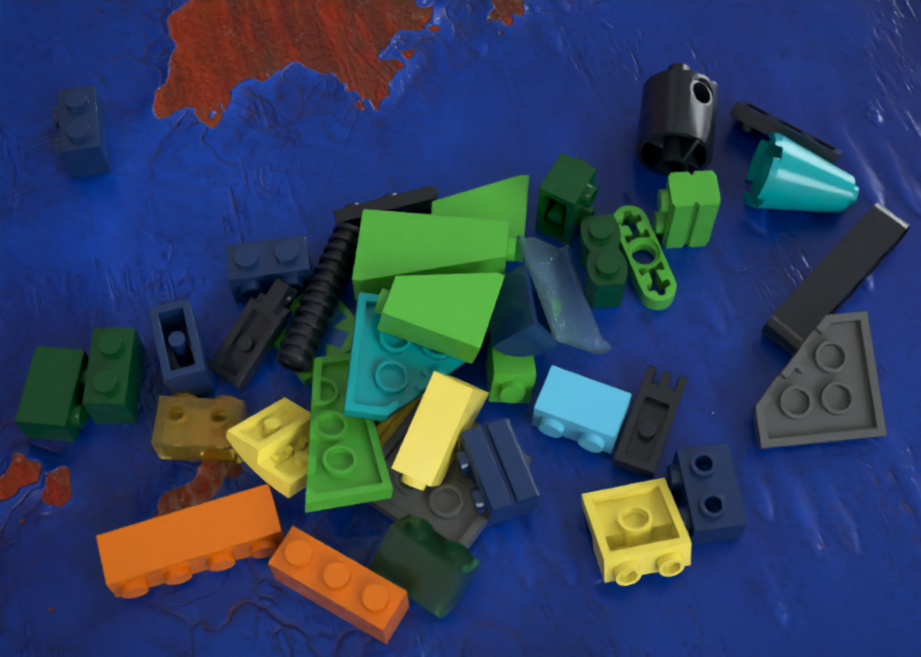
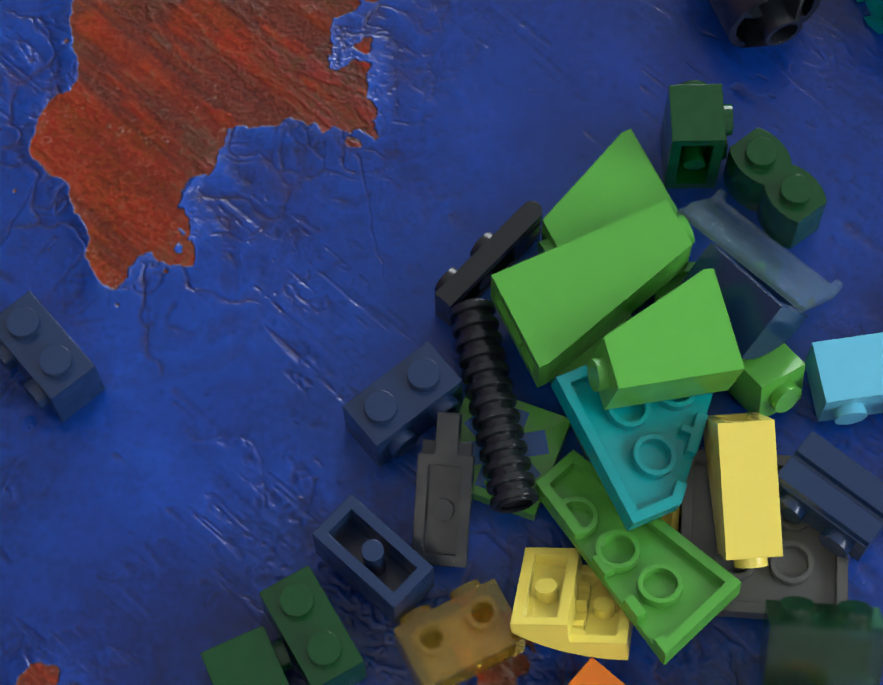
camera: 30 degrees left, 5 degrees up
bright green beam [613,205,677,310] -> none
bright green brick [653,170,721,249] -> none

